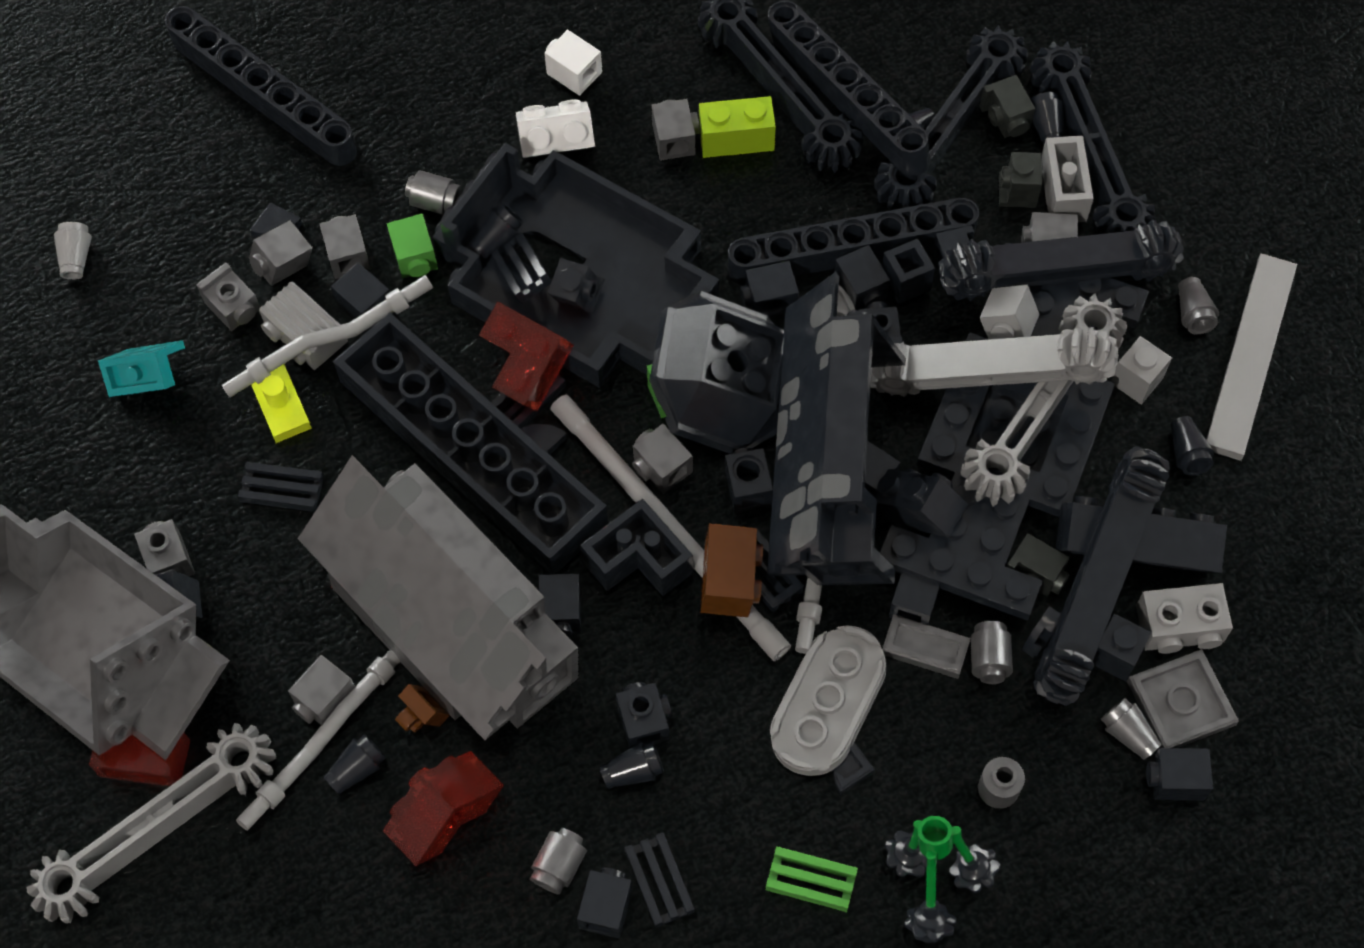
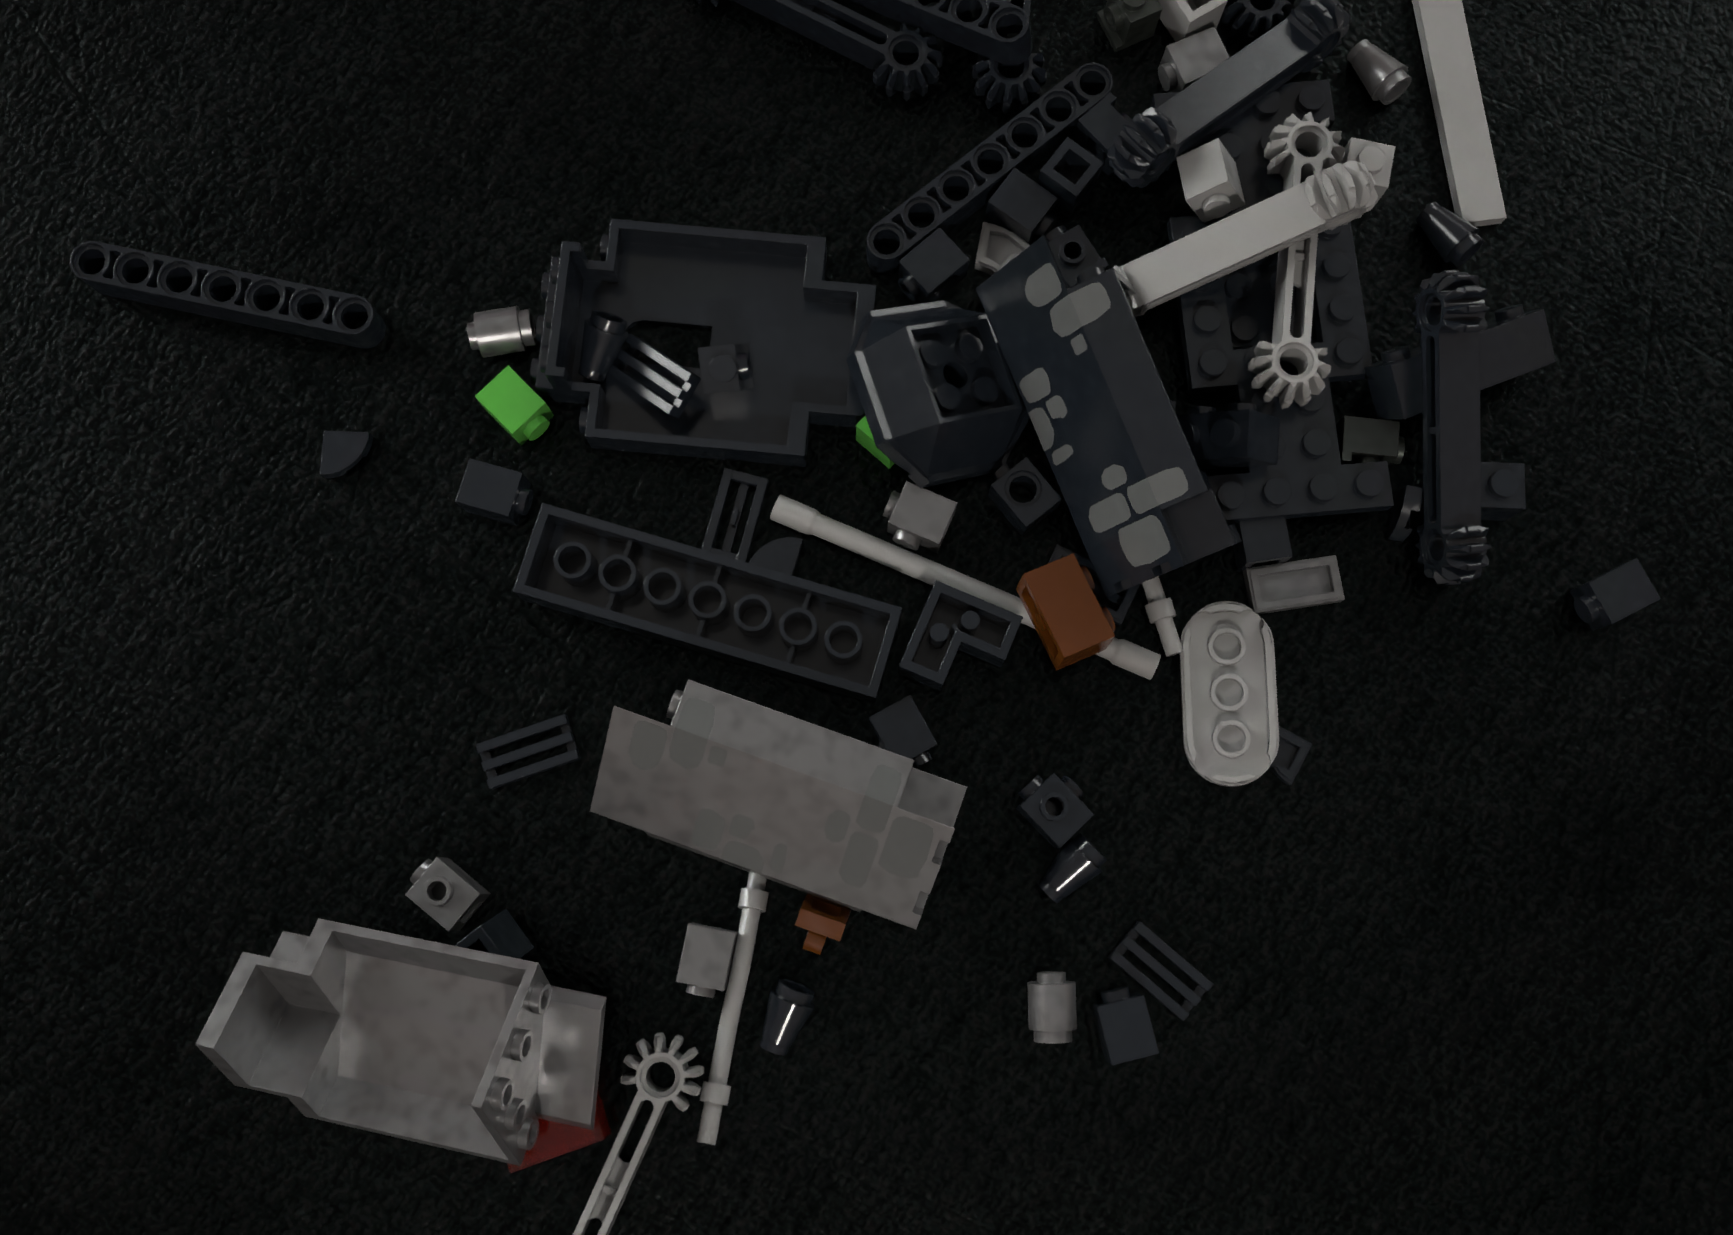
camera: 30 degrees left, 15 degrees up
light grey cone [54,222,92,280] -> none
teal panel [98,340,185,397] -> none
flat silver brick [196,263,260,331] -> none
light grey bar [222,275,434,397] -> none
flat silver brick [249,220,312,286] -> none
neon yellow tile [251,364,312,443] -> none
light grey brick [259,282,348,370] -> none
flat silver brick [320,214,371,279] -> none
clear red brick [383,751,504,866] -> none
clear red brick [479,301,574,411] -> none
white brick [515,100,595,158] -> none
white brick [545,30,602,96] -> none
flat silver brick [652,99,700,160] -> none
lime brick [699,96,776,158] -> none
bright green tile [766,846,858,912] -> none
black plant [885,816,1001,943] -> none
flat silver brick [971,621,1013,684] -> none
flat silver brick [978,757,1025,808] -> none
flat silver cone [1101,698,1162,760] -> none
flat silver tile [1127,649,1239,748] -> none
light grey brick [1136,583,1233,654] -> none

